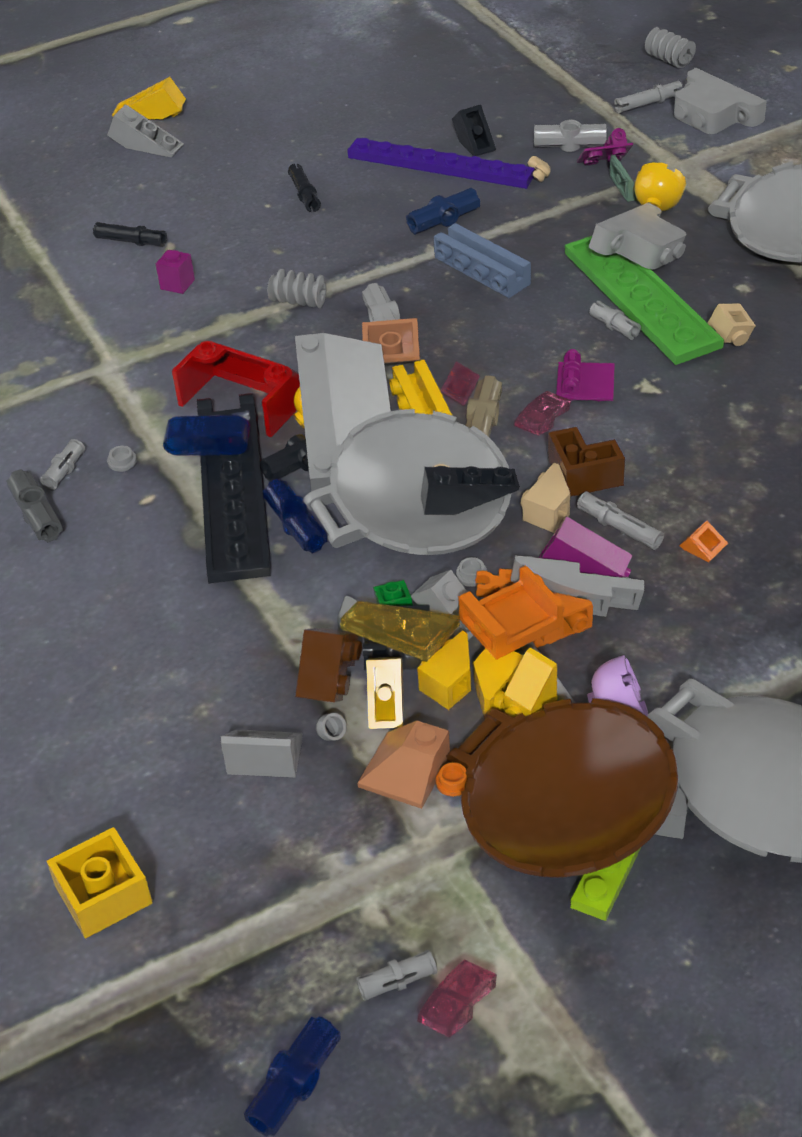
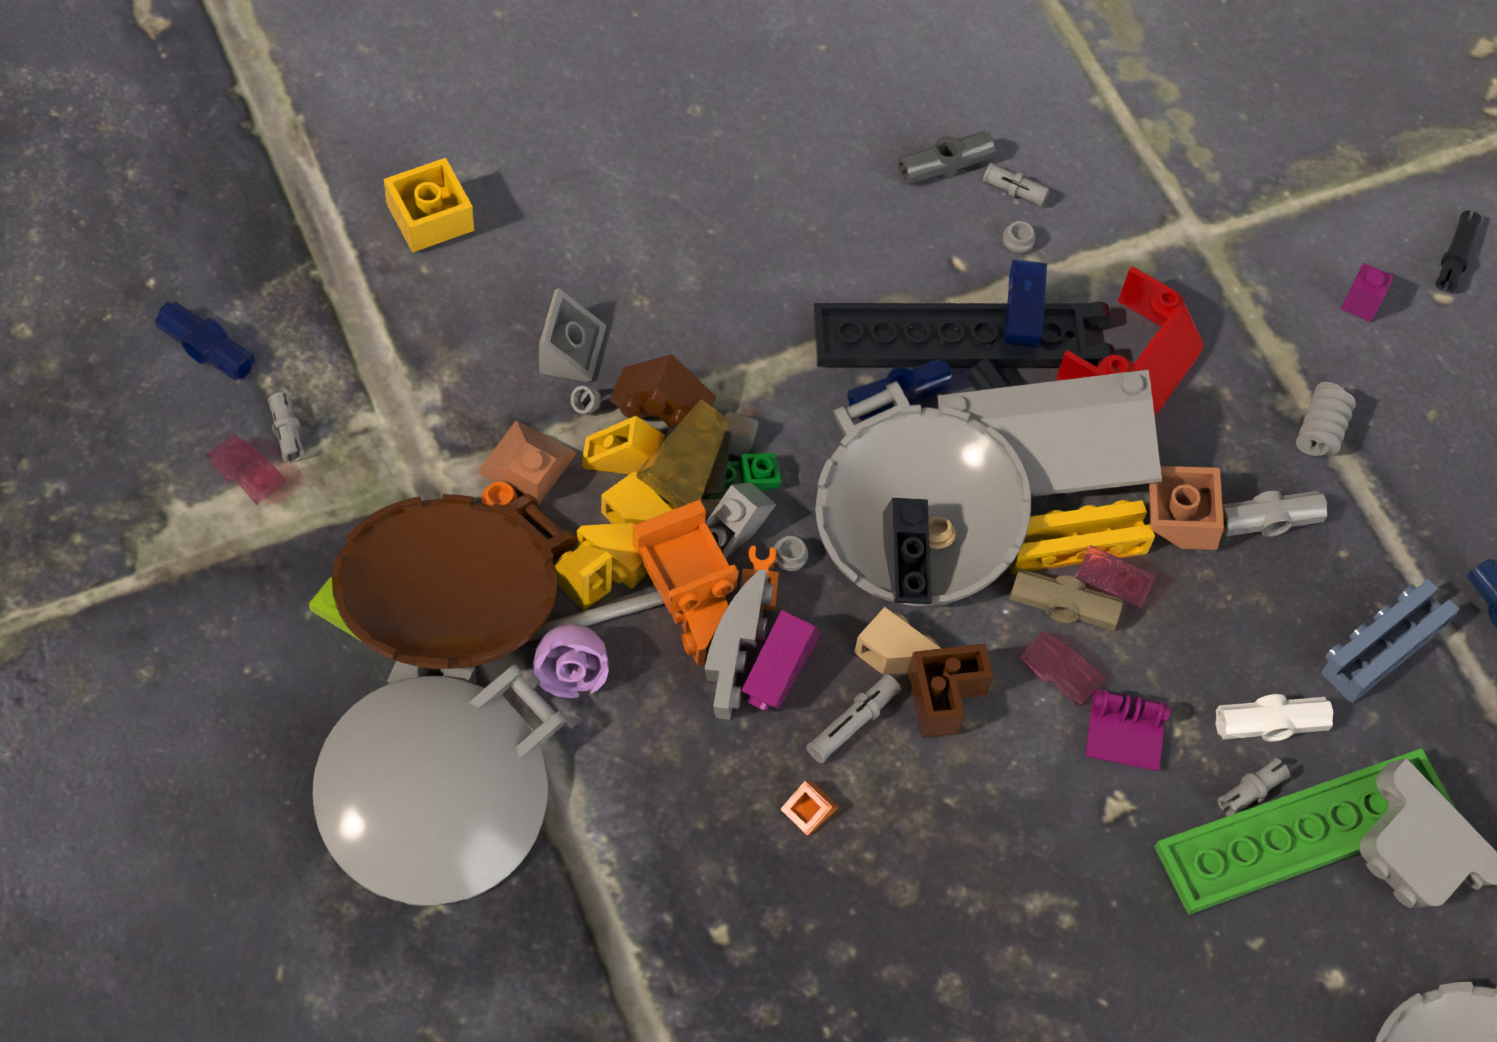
camera: 85 degrees right, 15 degrees up
tan brick [708,303,756,346] -> none
none -> white piece [1215,694,1333,742]

